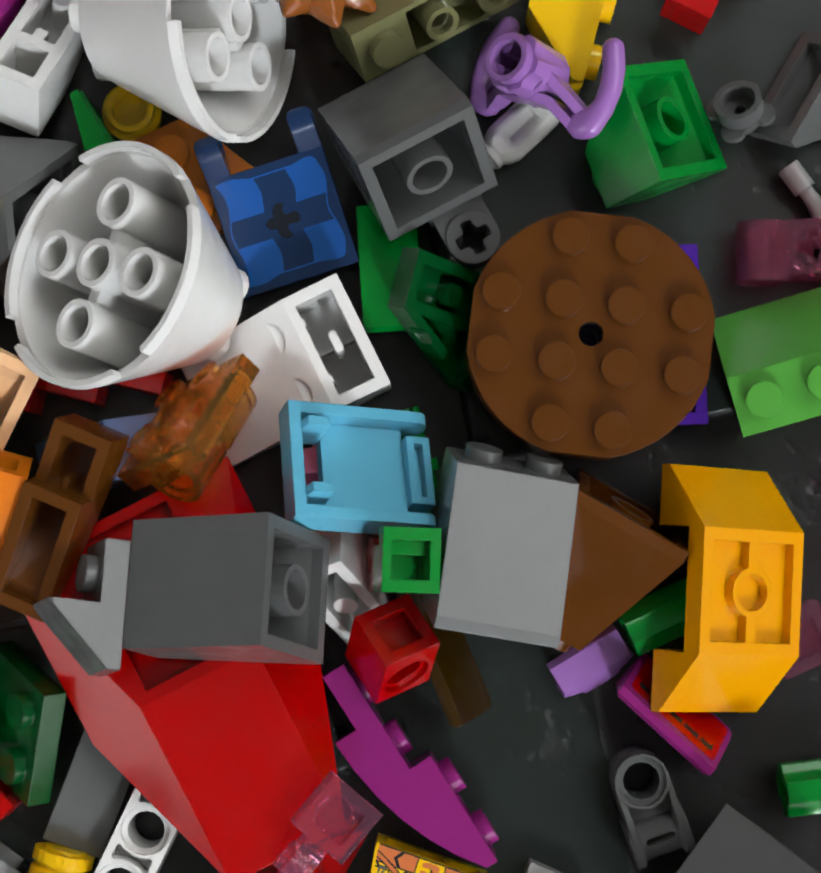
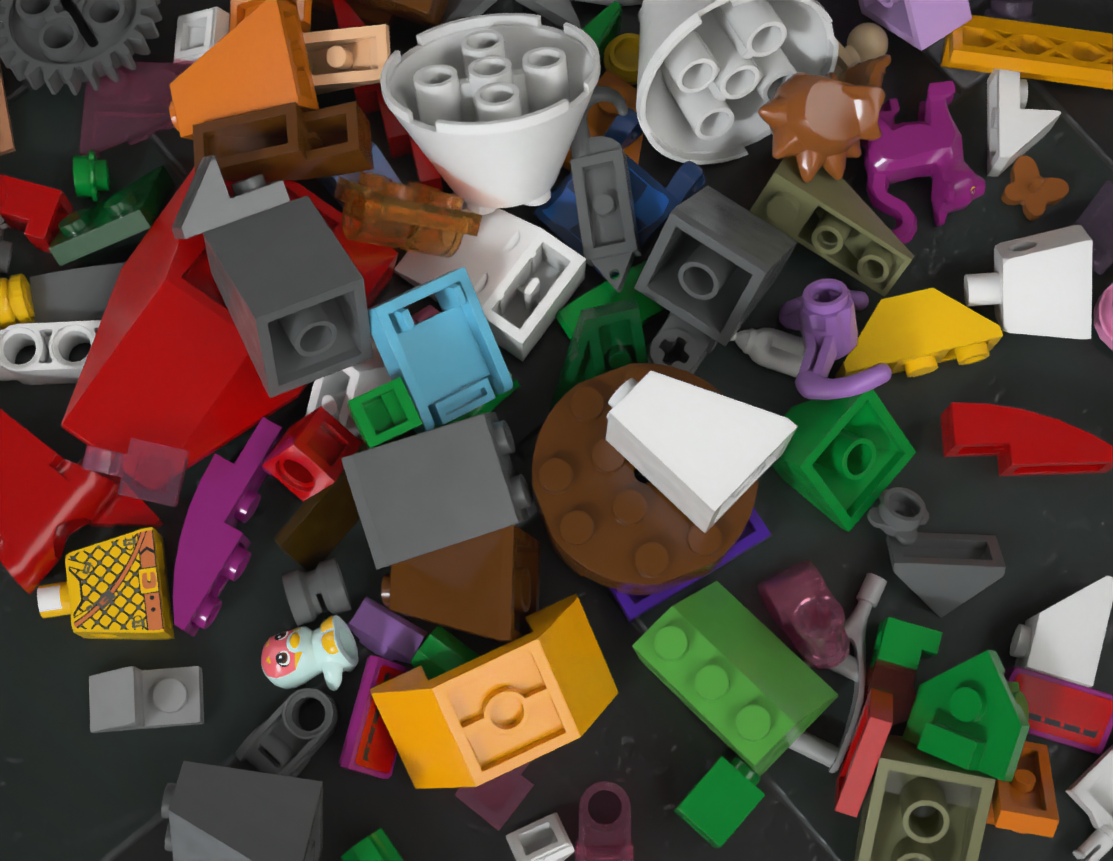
camera: 60 degrees right, 10 degrees down
none -> light aqua animal [261,615,358,691]
none -> dark grey wheel [282,557,352,627]
none -> dark grey plate [570,86,642,293]
none -> white slope [606,371,797,533]

